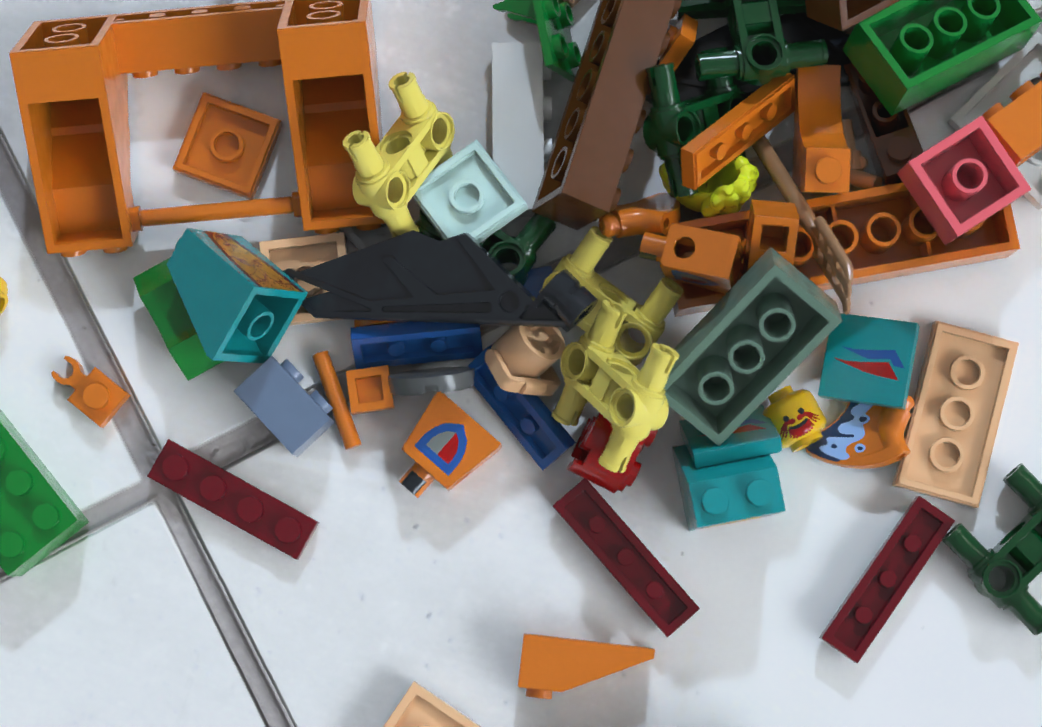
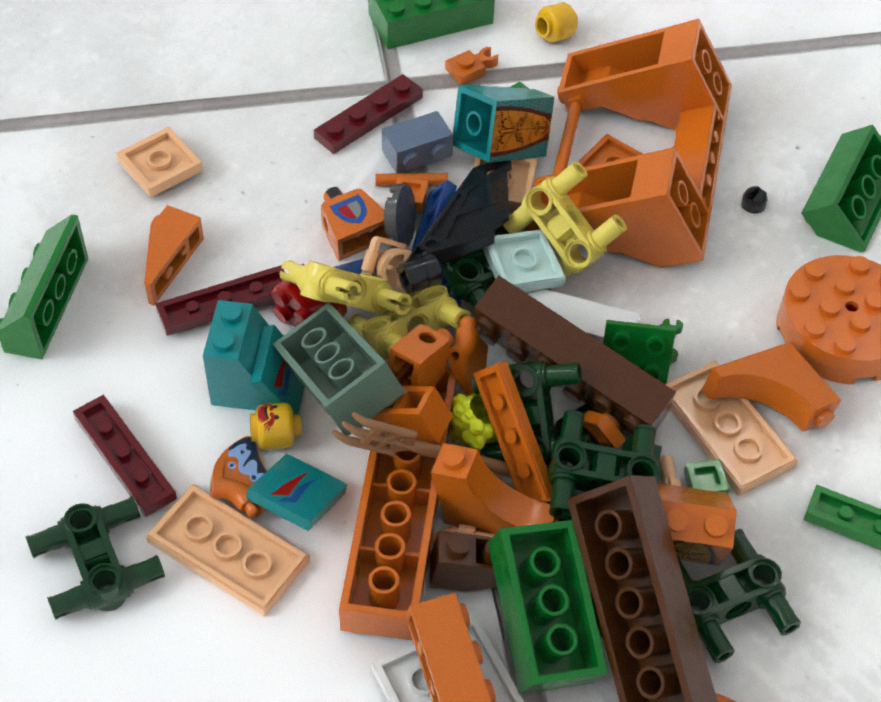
camera: 105 degrees right, 30 degrees down
coral brick [897,115,1031,245] -> none

